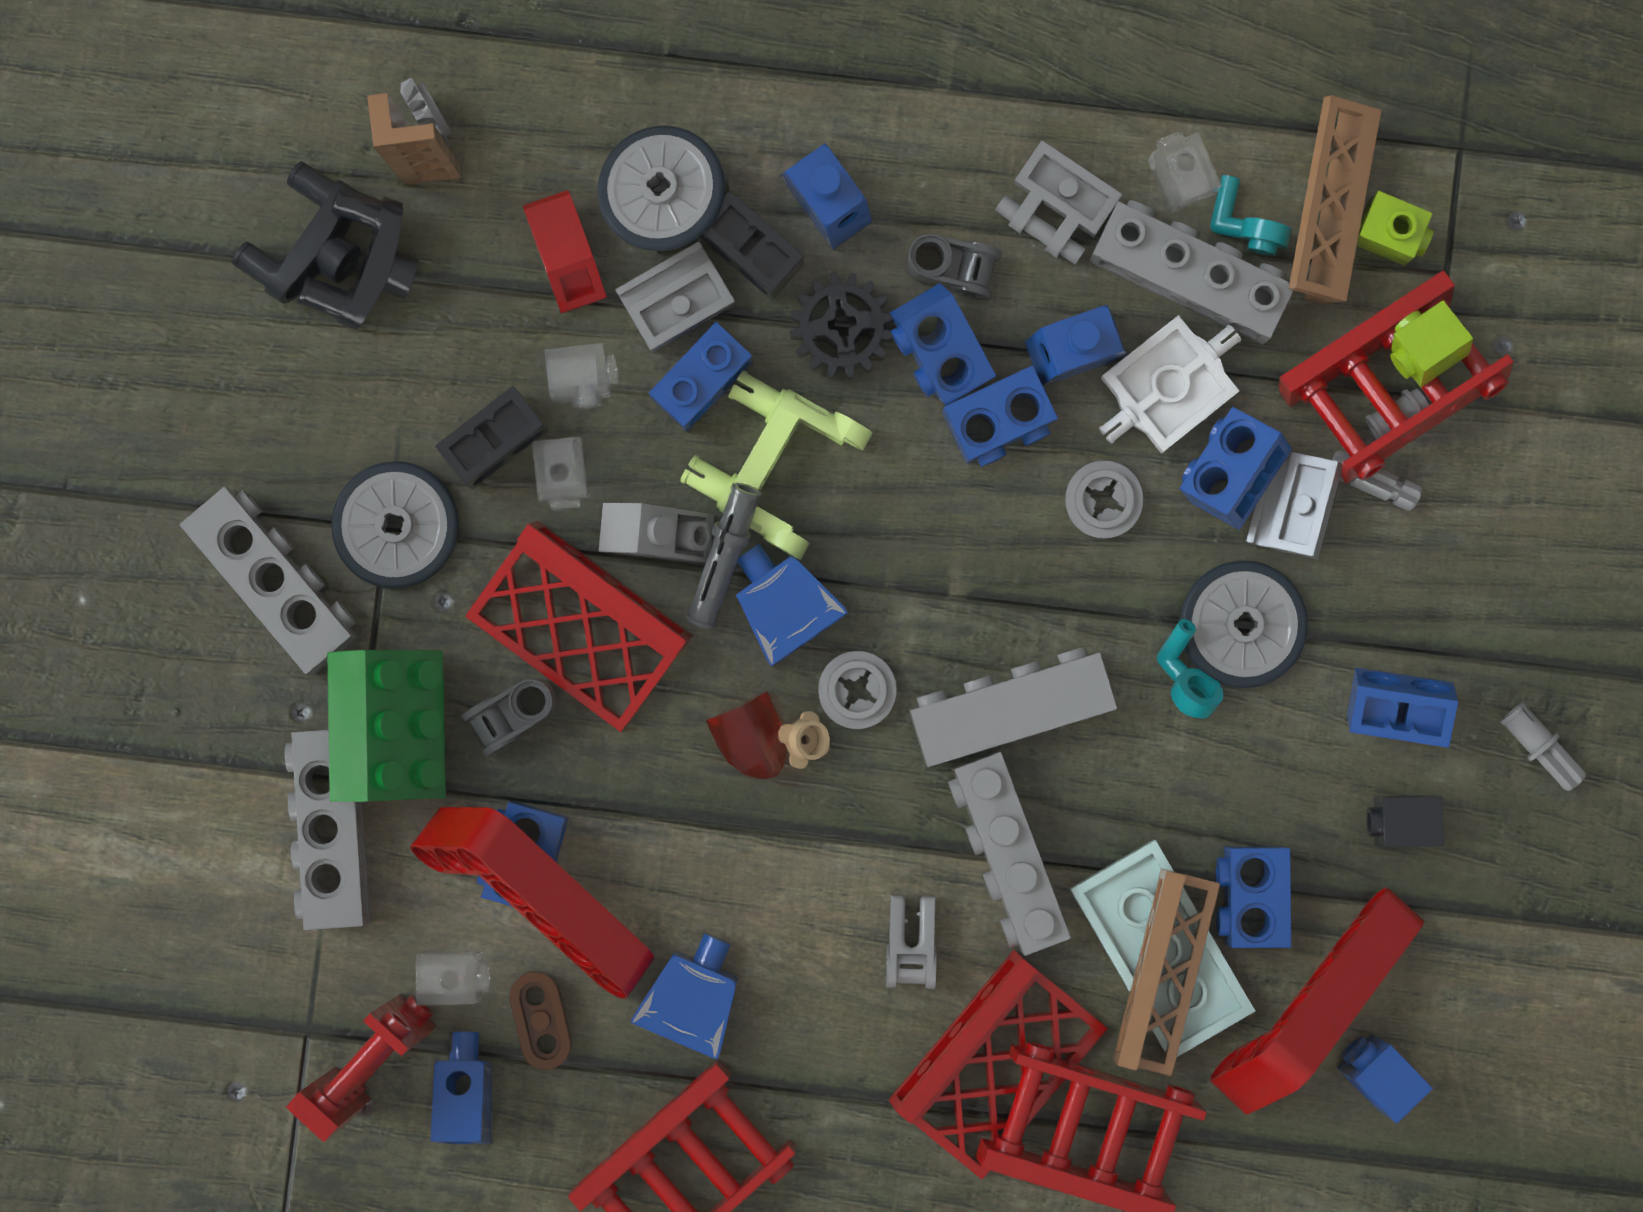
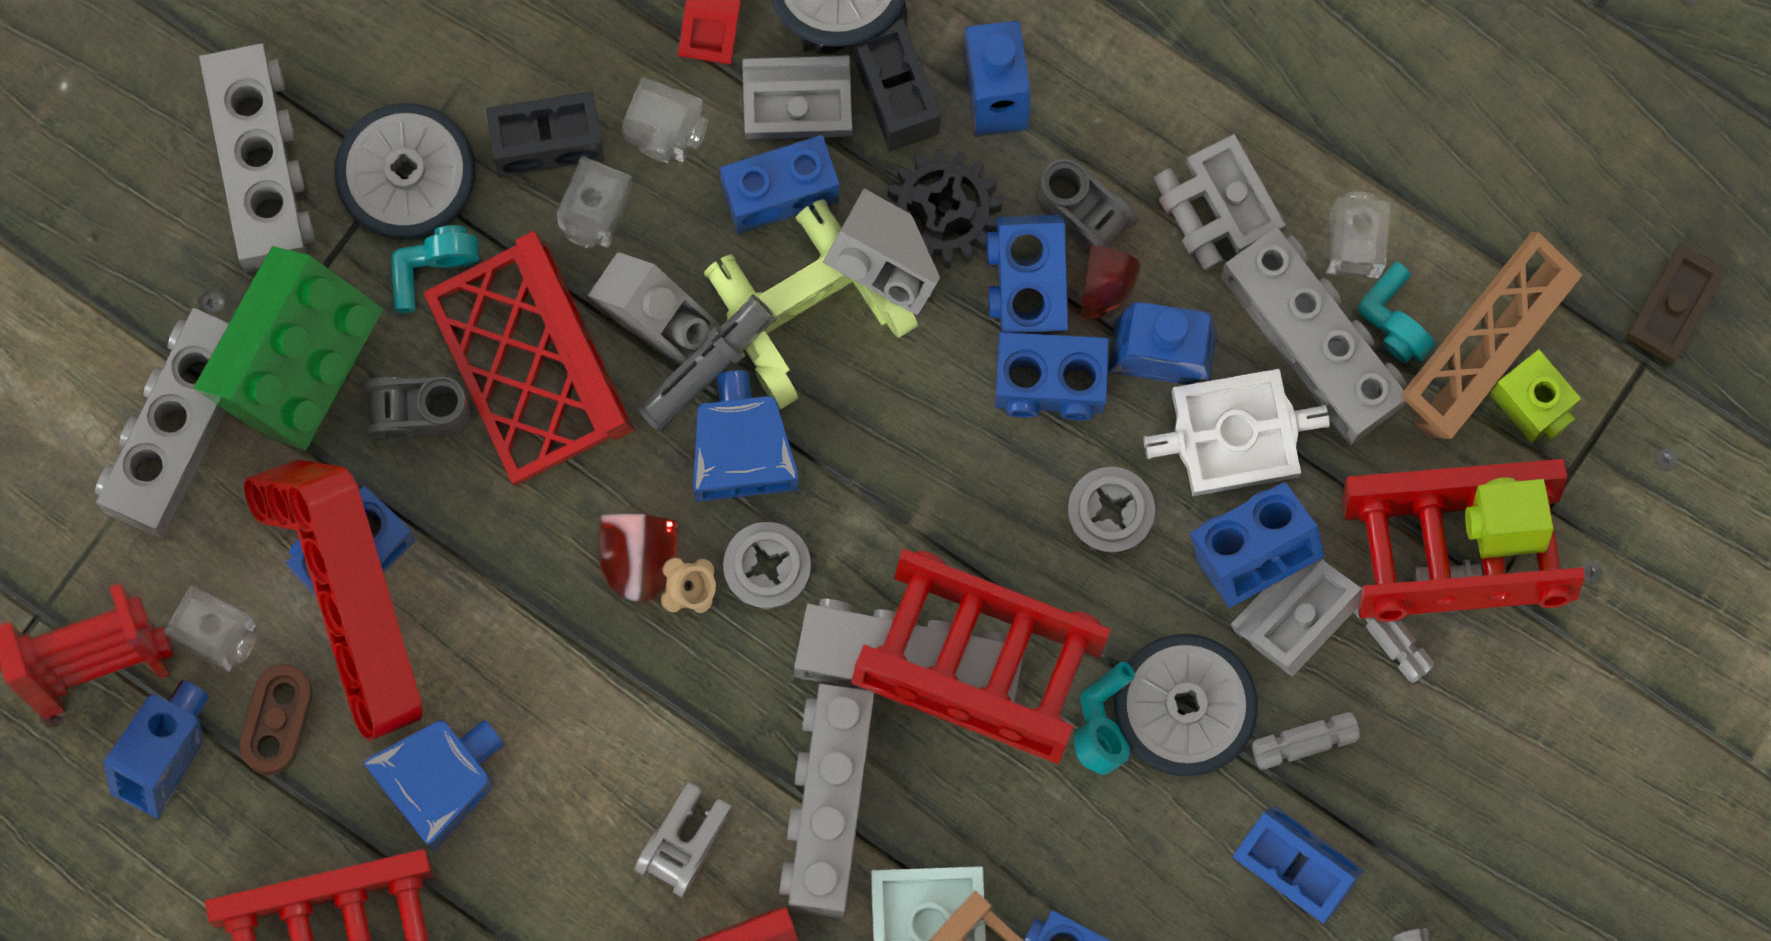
camera: 20 degrees right, 10 degrees down
none -> teal plate [391,225,480,314]
none -> light grey slope [823,188,940,316]
none -> red fence [851,548,1111,765]
none -> clear red brick [1079,245,1141,319]
none -> light grey axle [1252,712,1360,769]
none -> dark brown plate [1625,243,1727,365]

